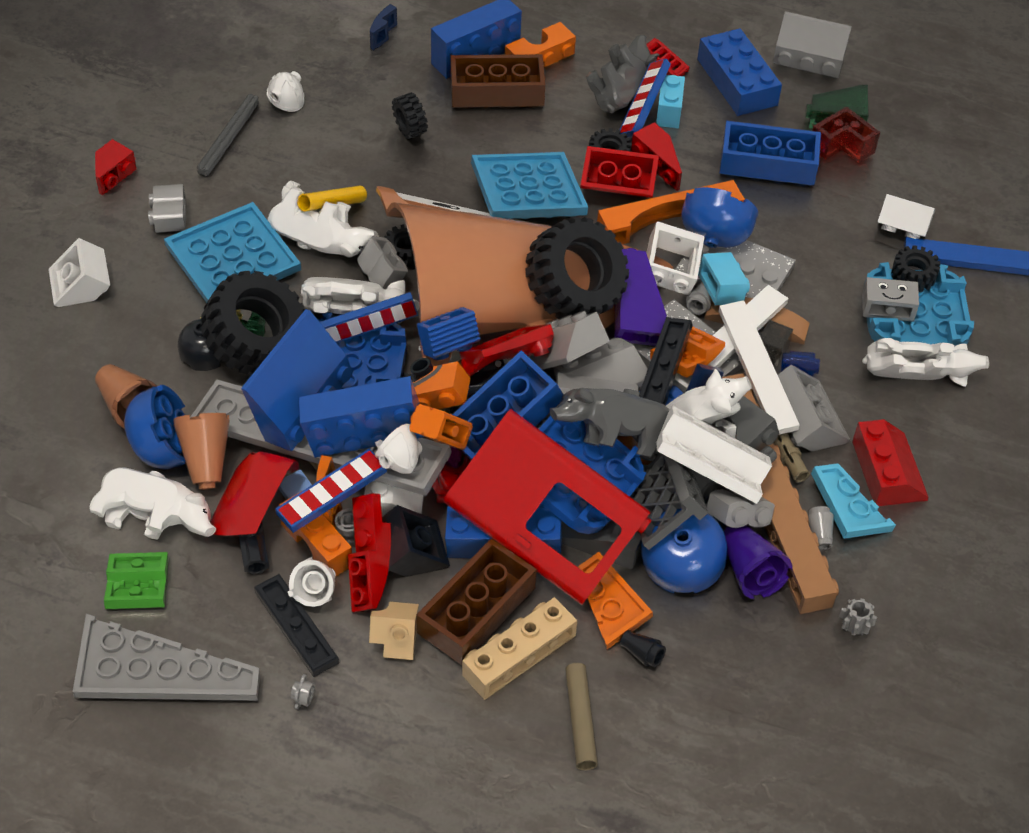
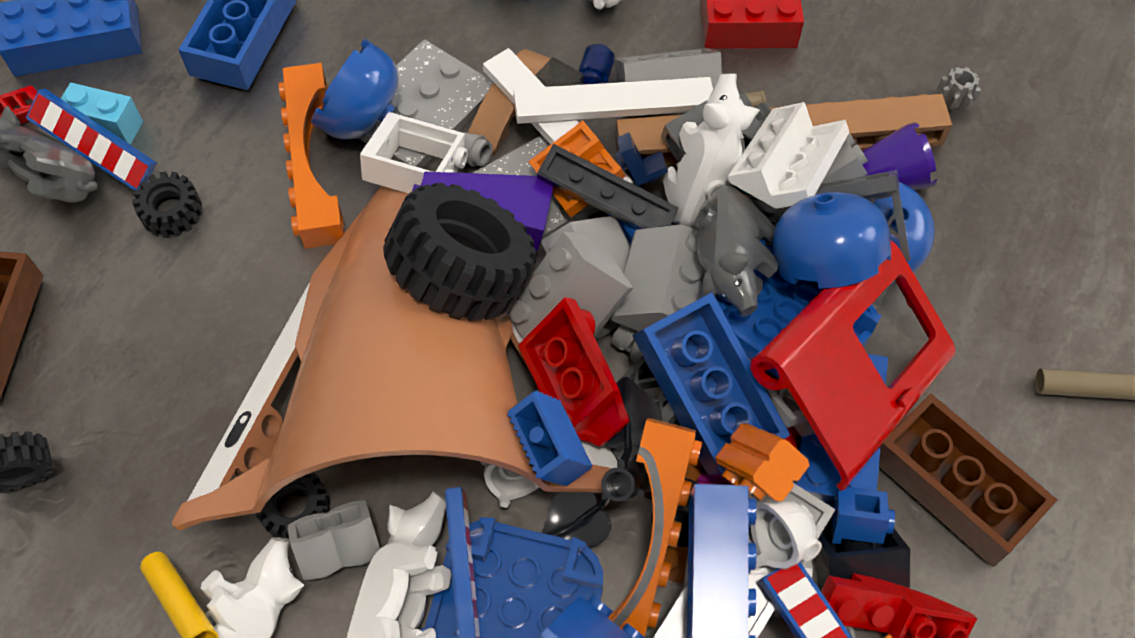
camera: 80 degrees left, 10 degrees up
tan brick [369,602,419,660] -> none
tan brick [462,597,577,700] -> none
dark azure plate [471,152,588,219] -> none
orange wing [578,552,653,650] -> none
red slope [580,146,659,198] -> none
black cone [620,630,666,667] -> none
red slope [631,122,682,191] -> none
medium azure brick [698,252,750,305] -> none
light grey cone [808,506,834,550] -> none
medium azure wing [811,463,896,539] -> none
none -> blue cylinder [773,192,892,288]
none -> blue brick [832,487,895,544]

